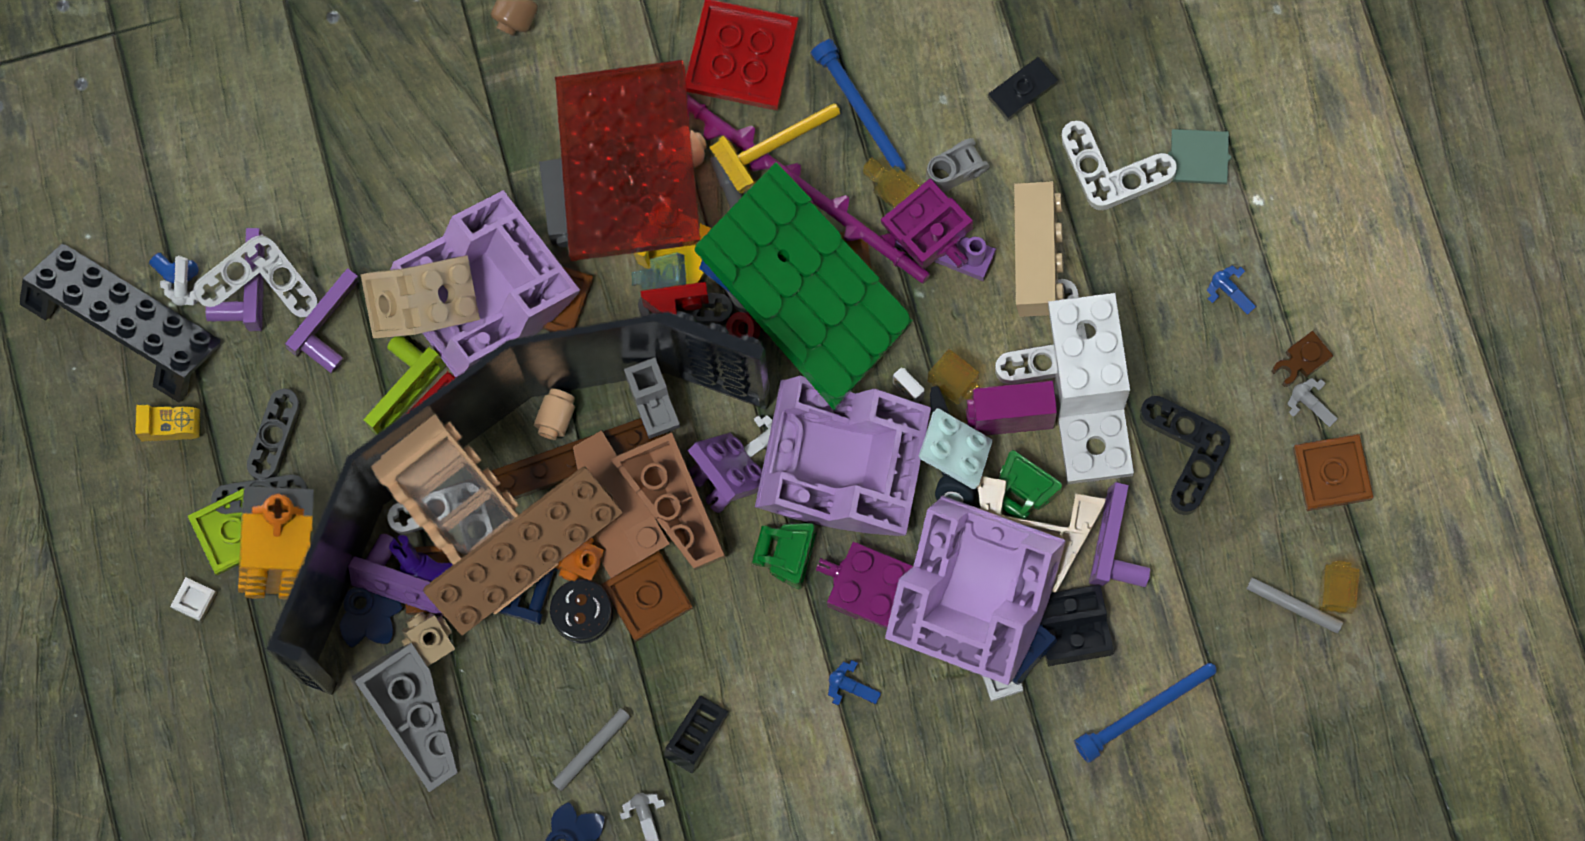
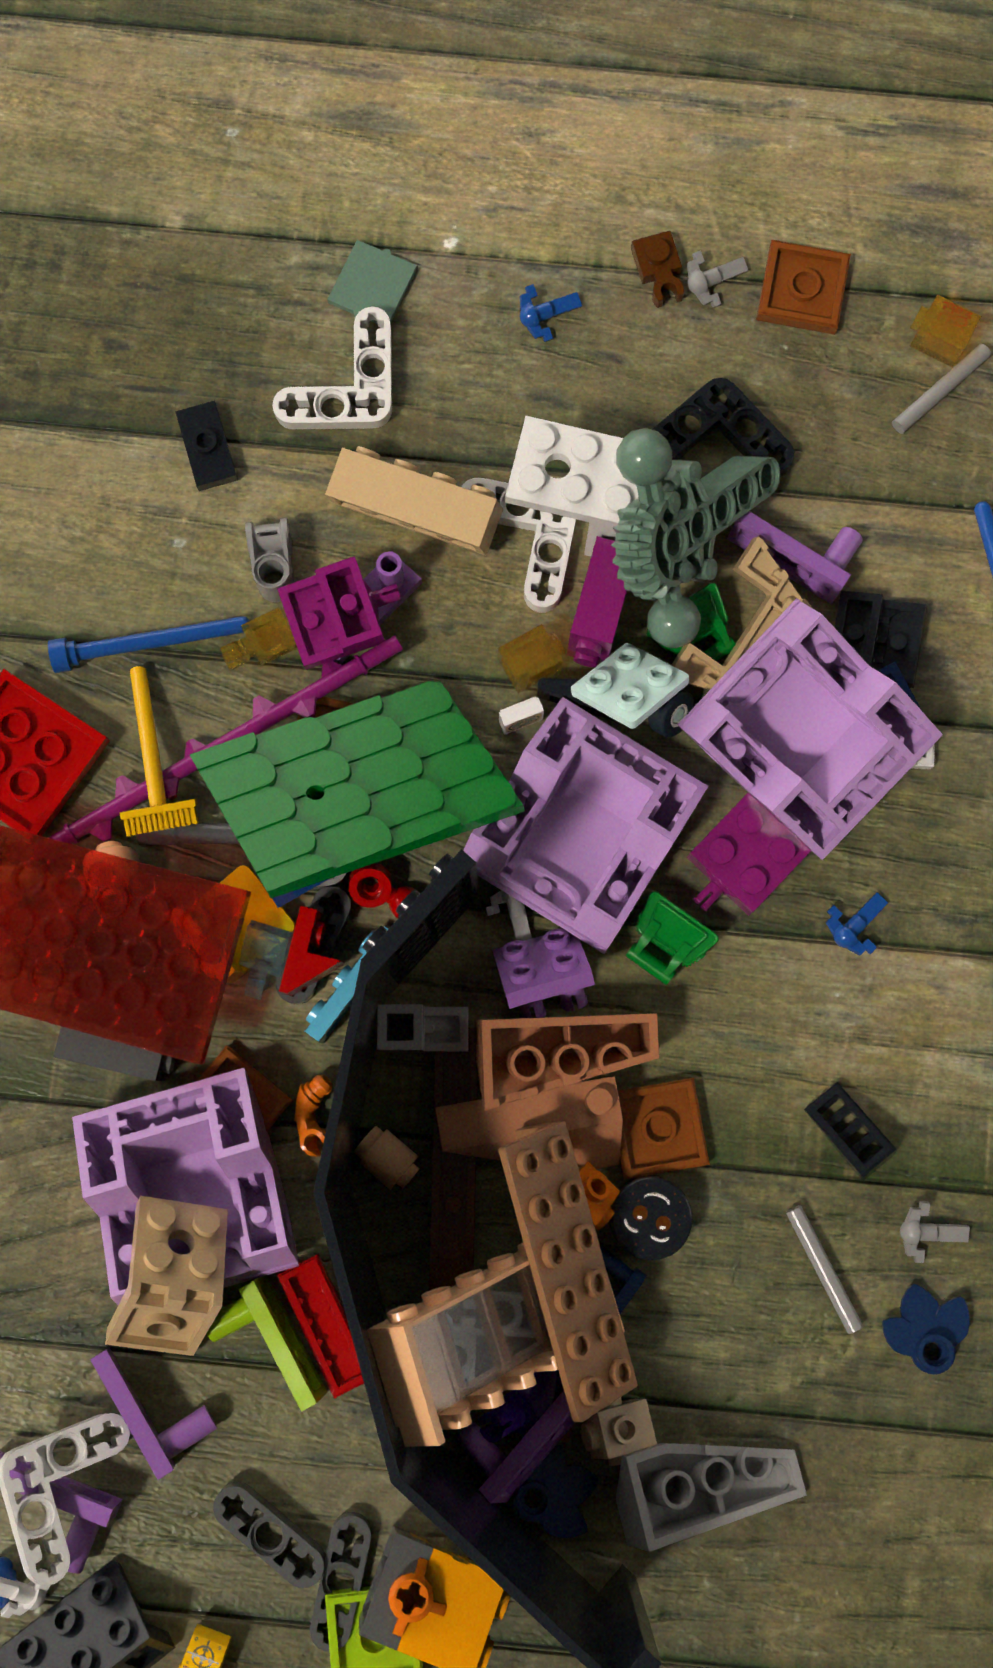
camera: 75 degrees left, 5 degrees up
none -> sand green piece [611,428,780,648]

